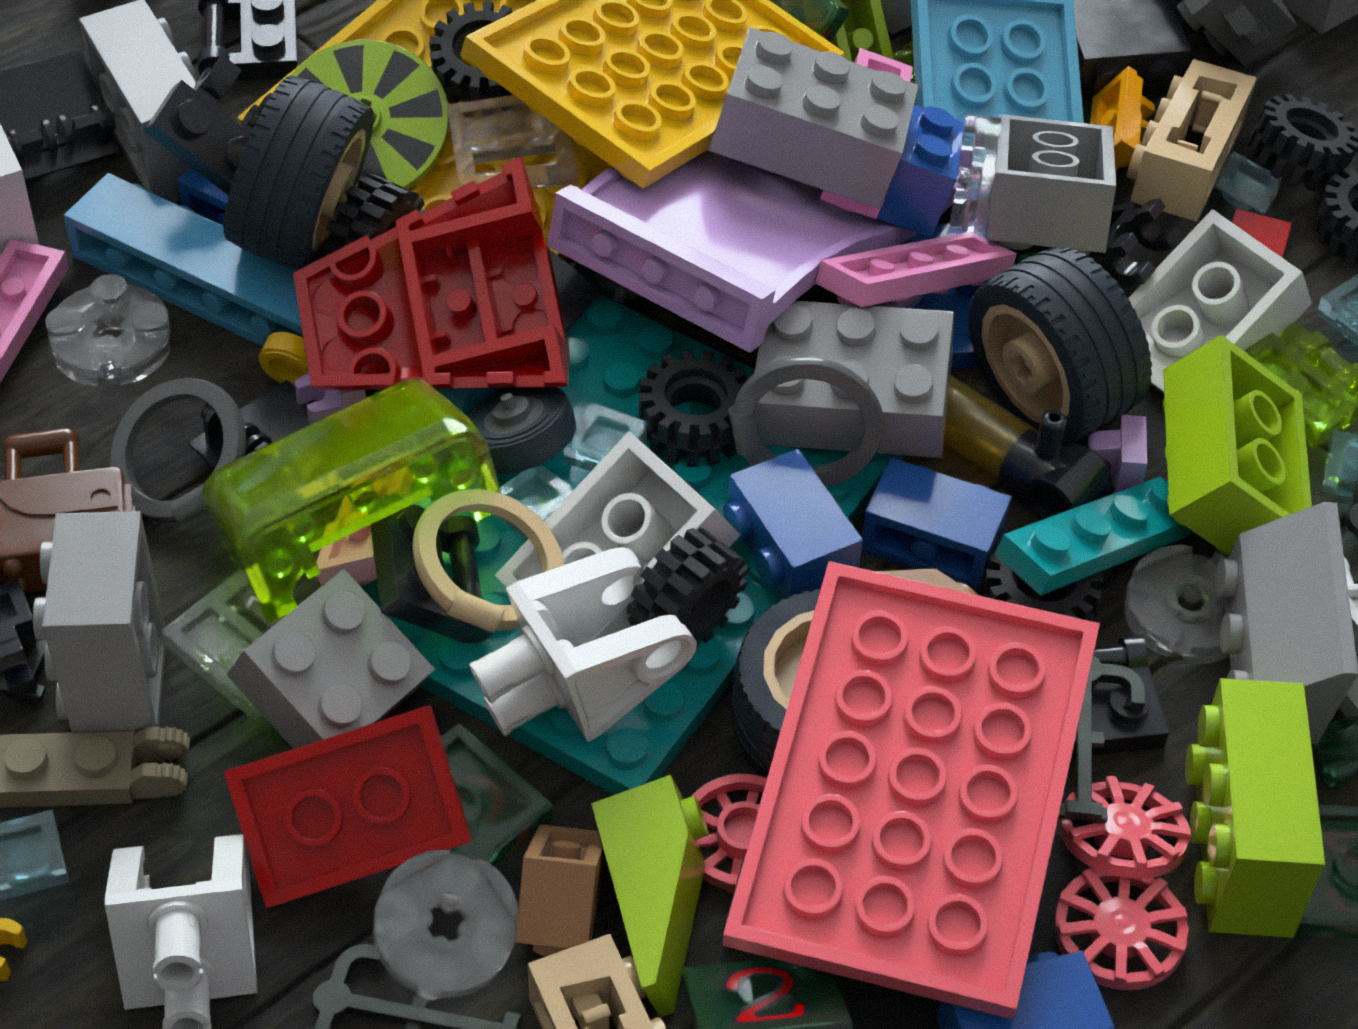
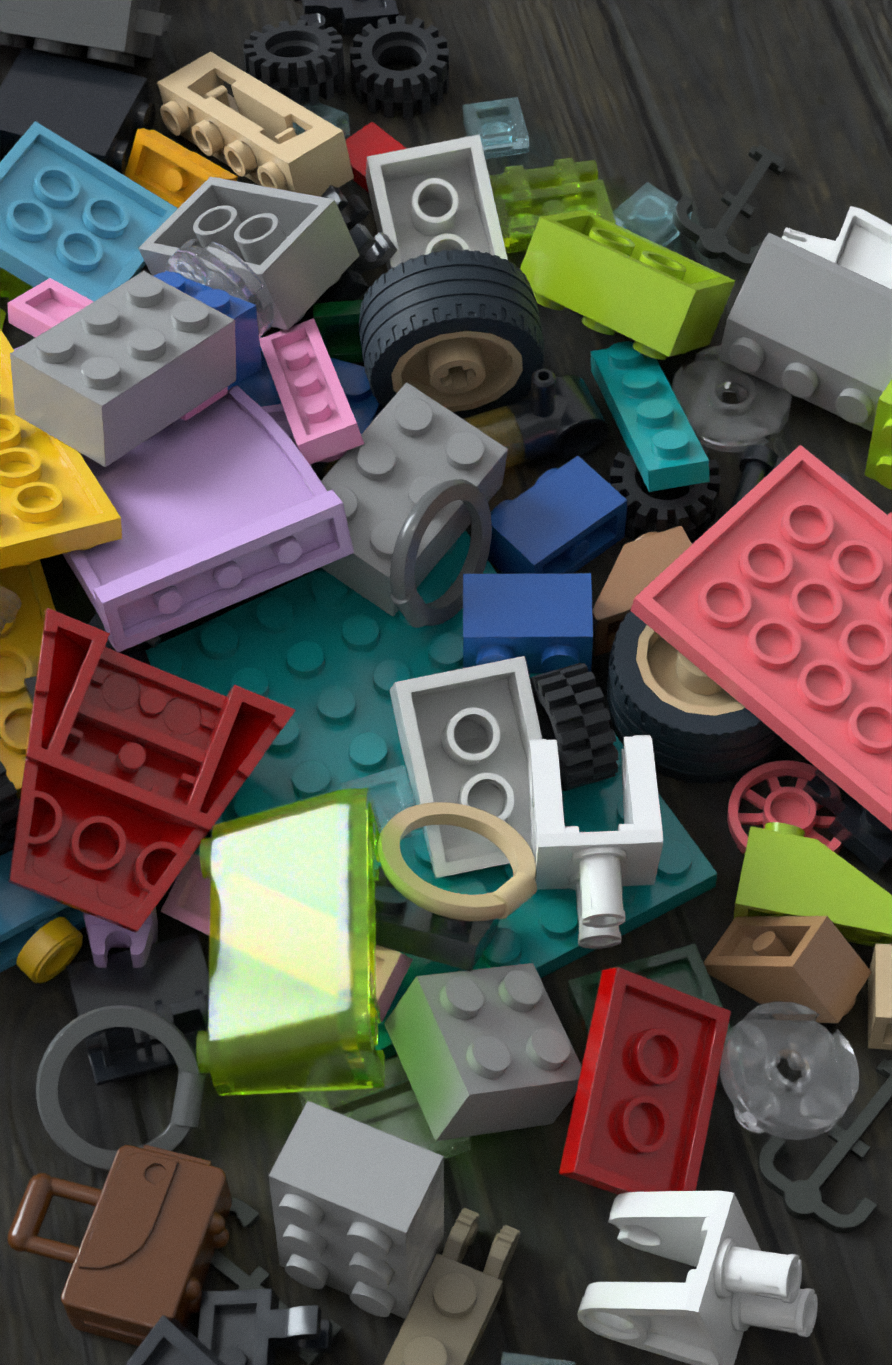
camera: 60 degrees left, 5 degrees up
black wheel [461,387,577,474] -> none
clear light blue plate [564,402,648,472] -> none
black tyre [638,350,747,467] -> none
lavender tile [1087,415,1147,494] -> none

